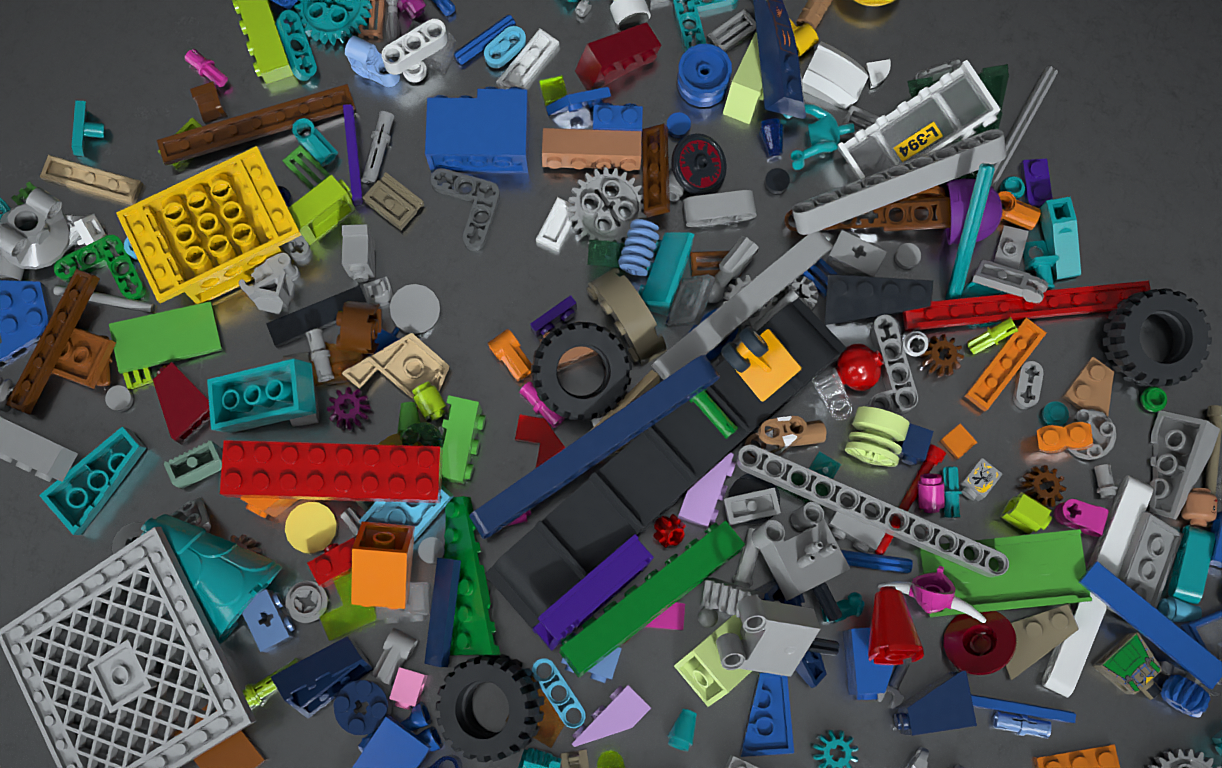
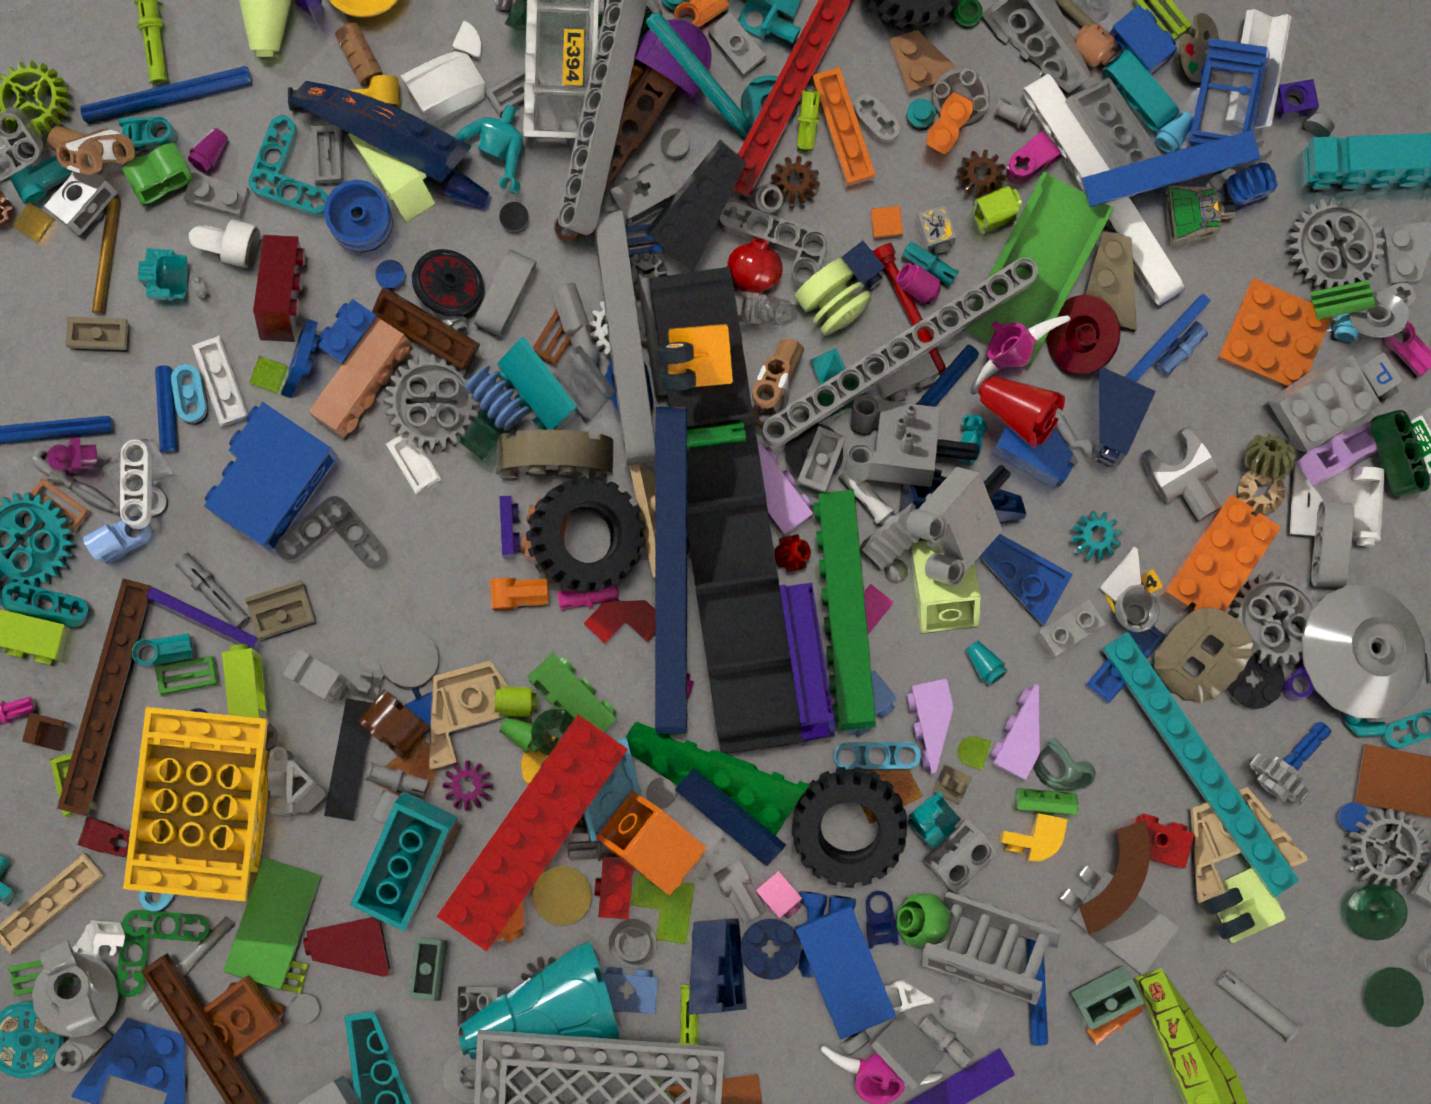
camera: 55 degrees left, 5 degrees up
light grey hinge [972,260,1048,304] -> none
none -> dark red piece [77,816,130,858]

